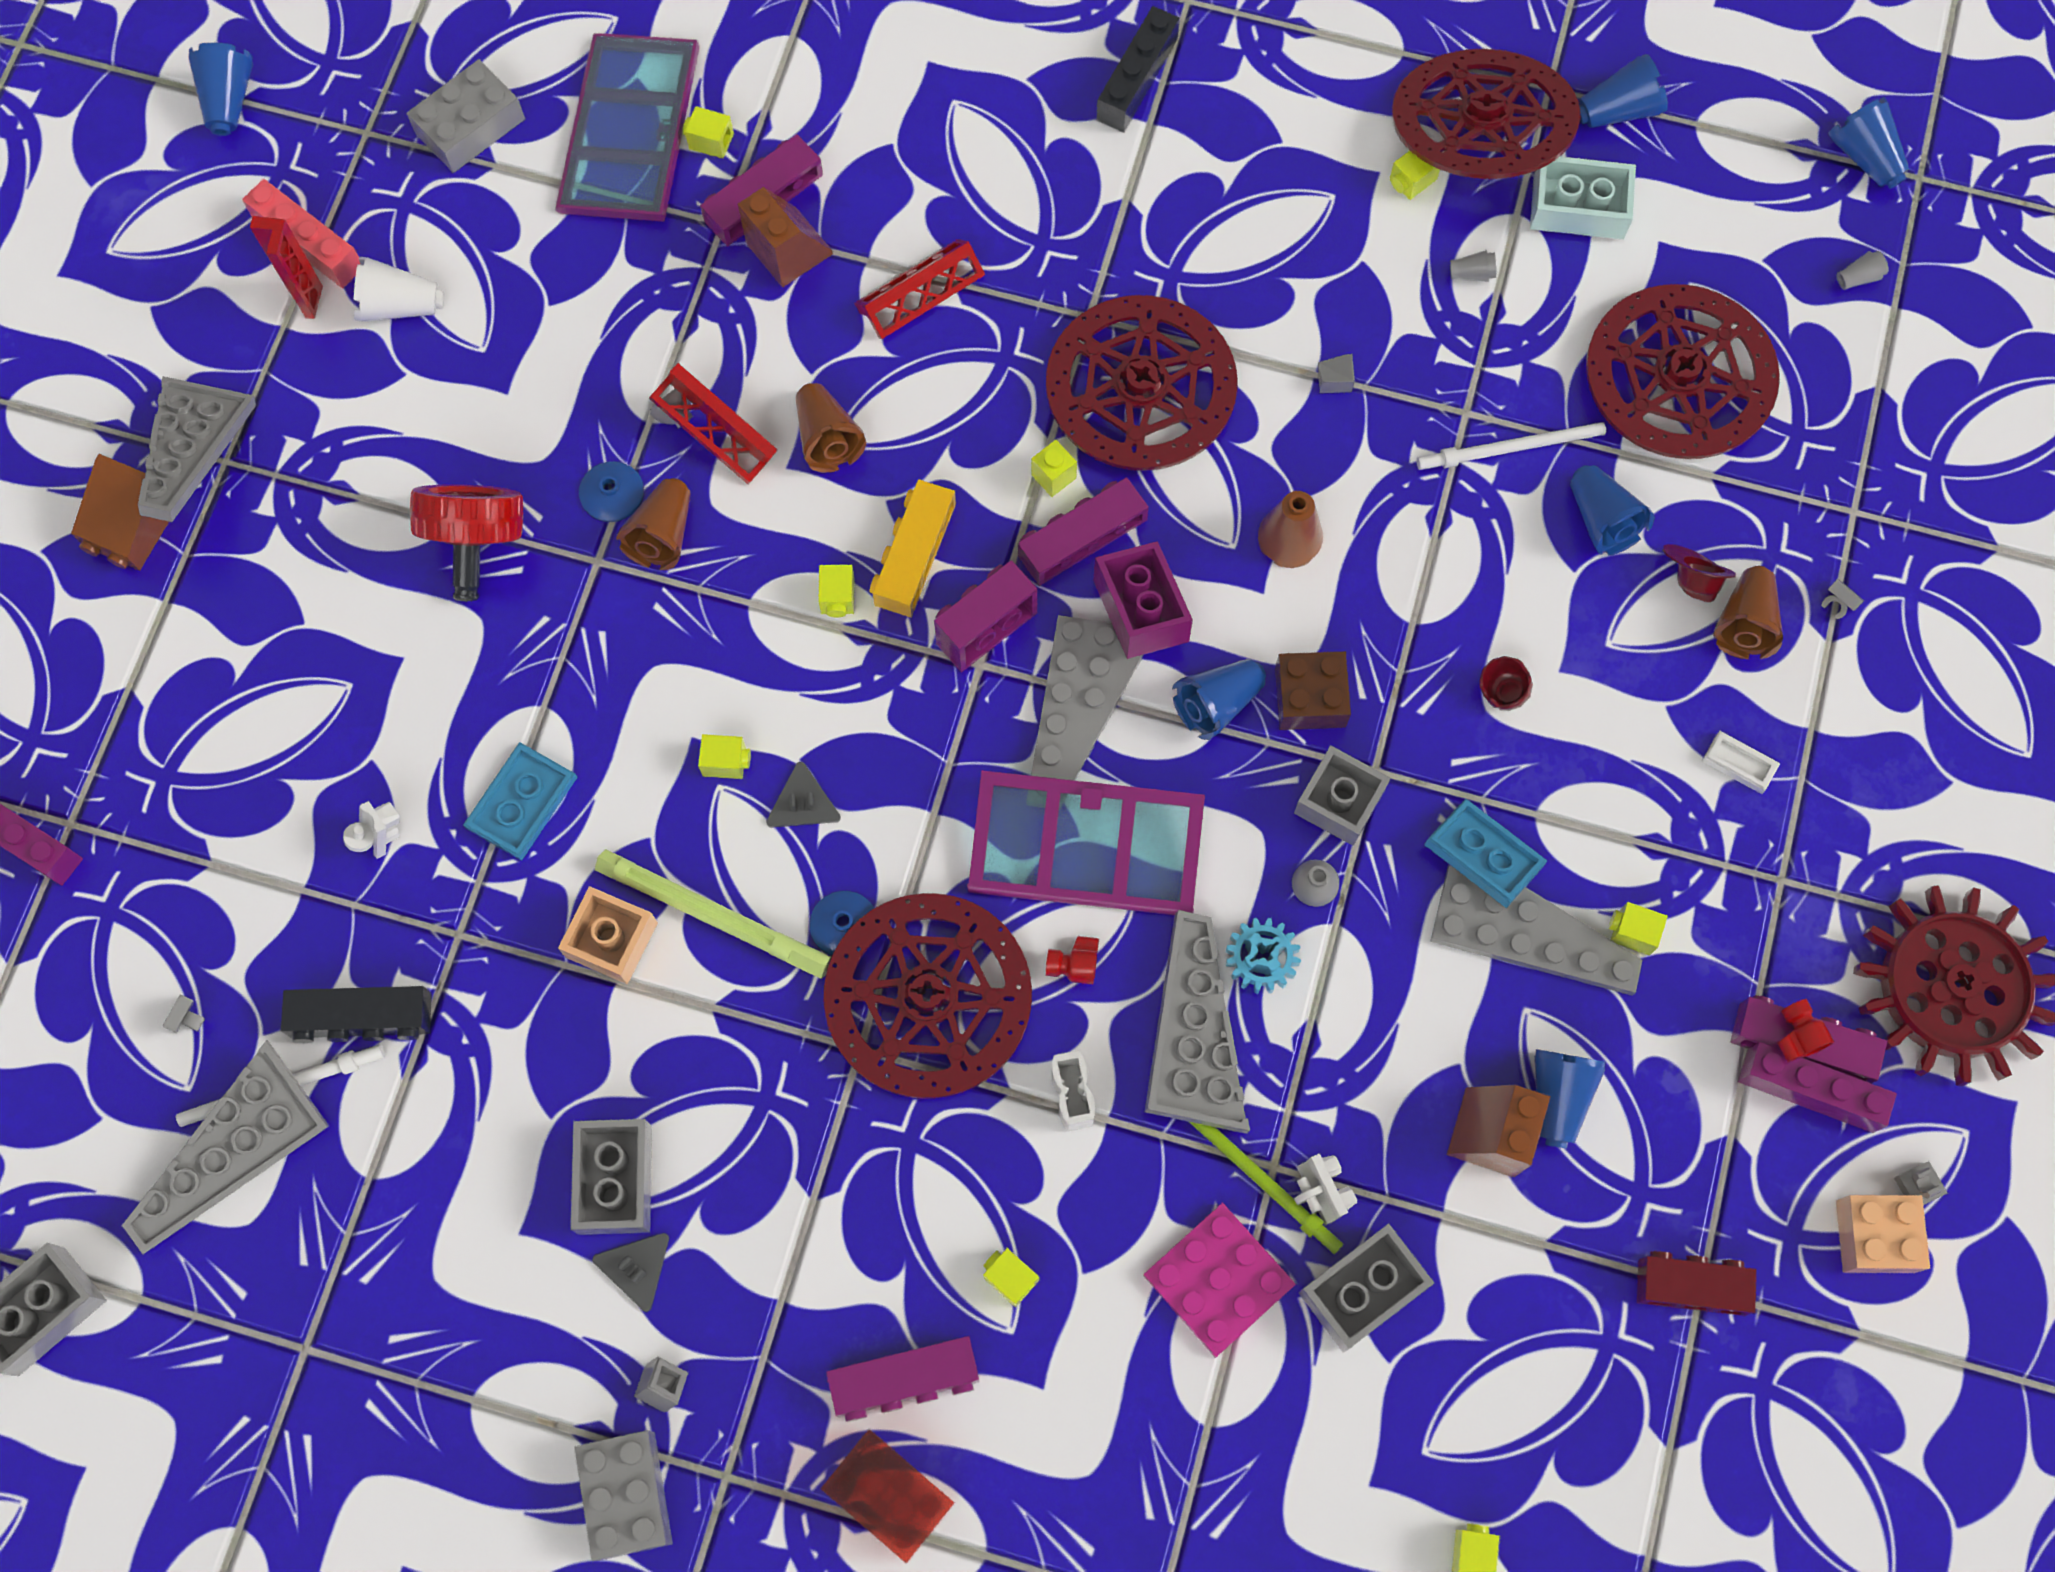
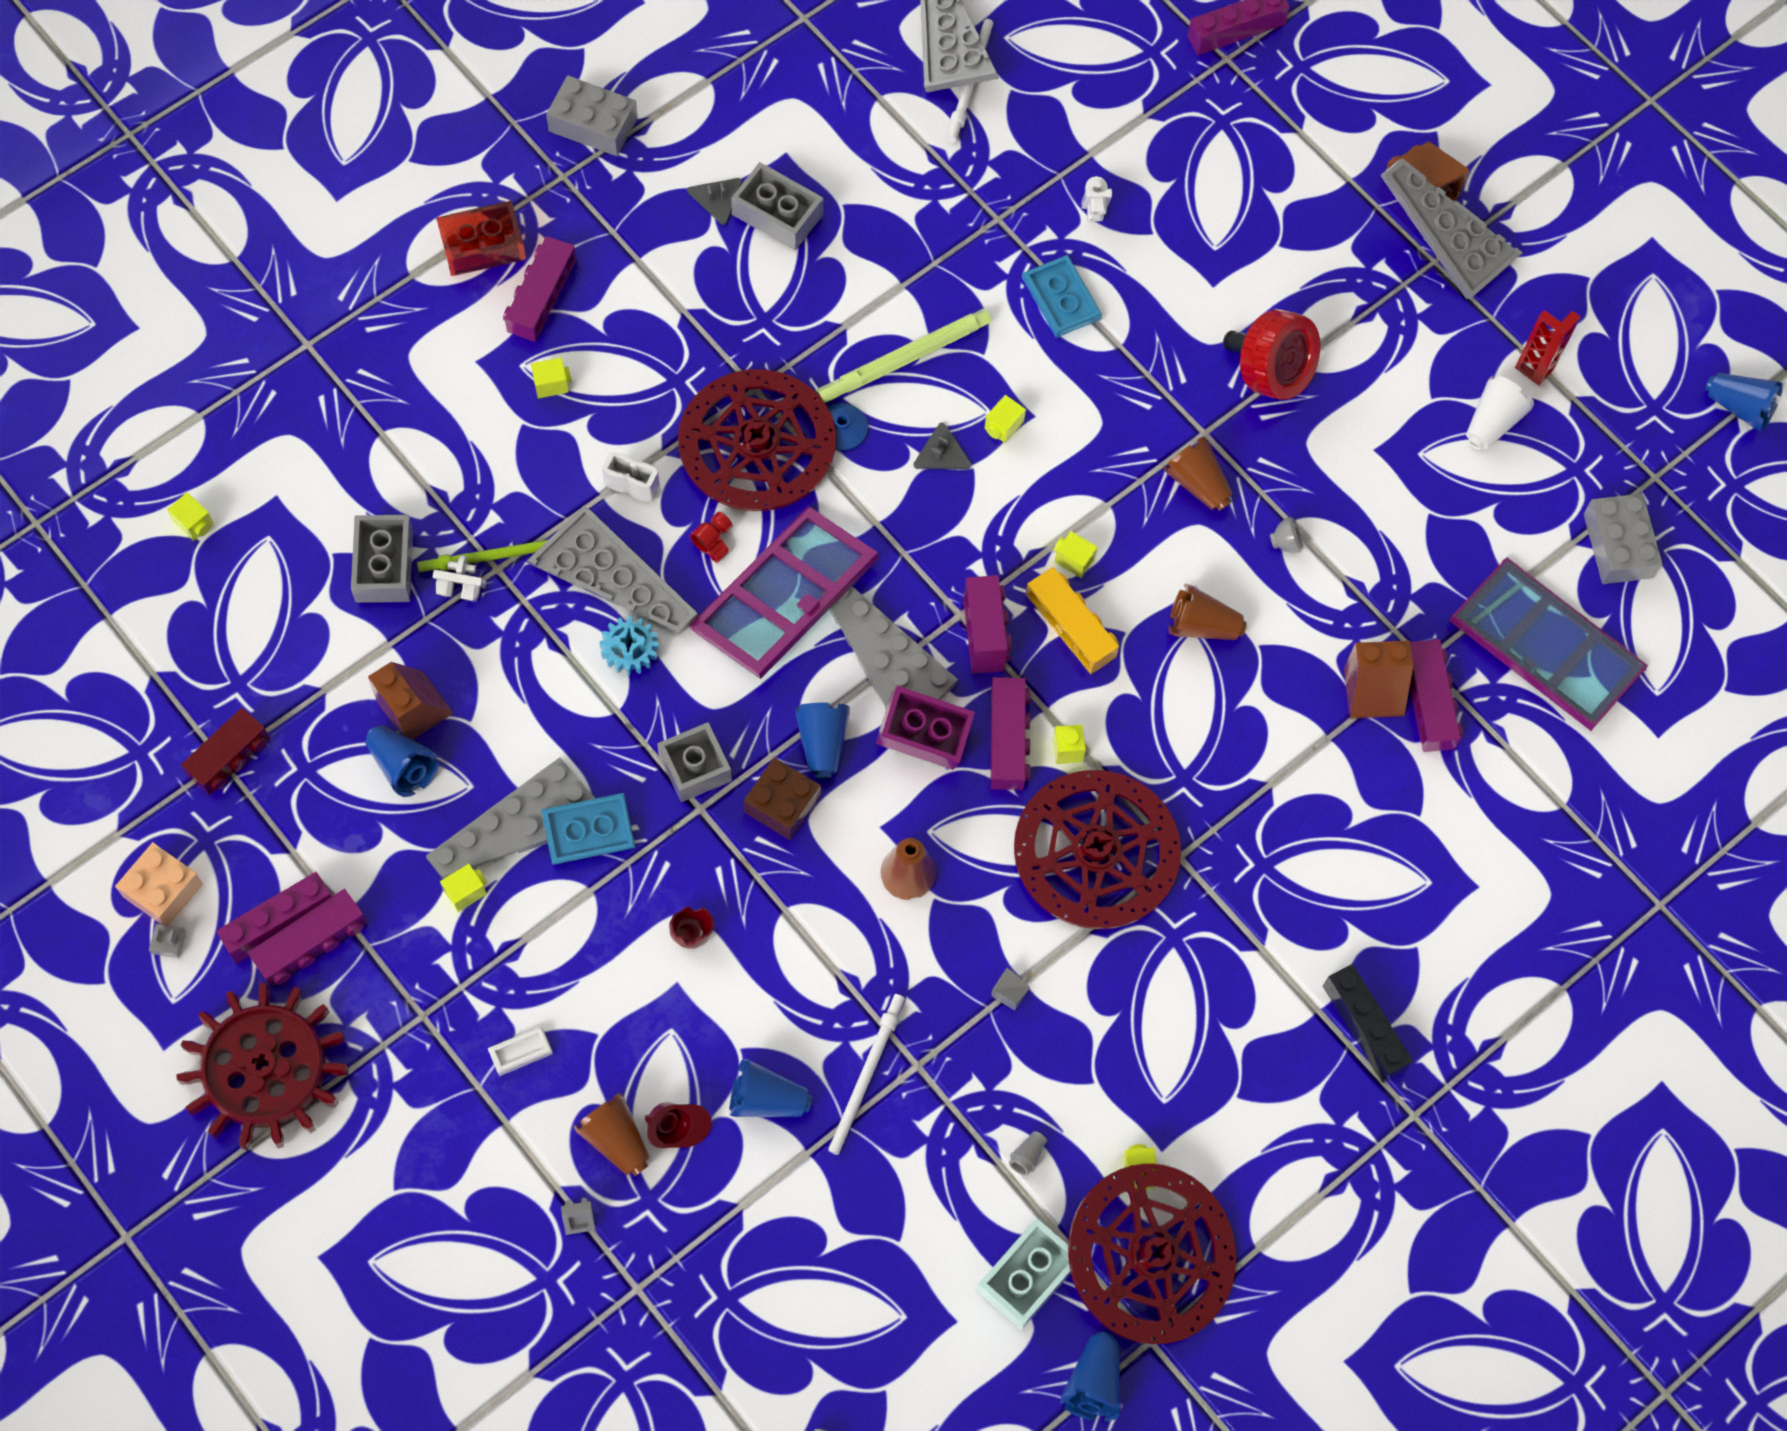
camera: 120 degrees right, 5 degrees down
light grey tile [162,994,205,1034] -> none
coral brick [242,179,361,289] -> none
black brick [281,986,432,1043] -> none
light nougat brick [558,886,658,985] -> none
blue dish [579,462,644,522] -> none
light grey slope [634,1356,688,1412] -> none
red fence [649,363,778,485] -> none
neon yellow brick [683,106,734,159] -> none
red fence [855,239,985,339] -> none
dark pink plate [1143,1203,1296,1358] -> none
light grey brick [1292,860,1339,907] -> none
dark red piece [1586,284,1780,459] -> none
red piece [1777,999,1835,1062] -> none

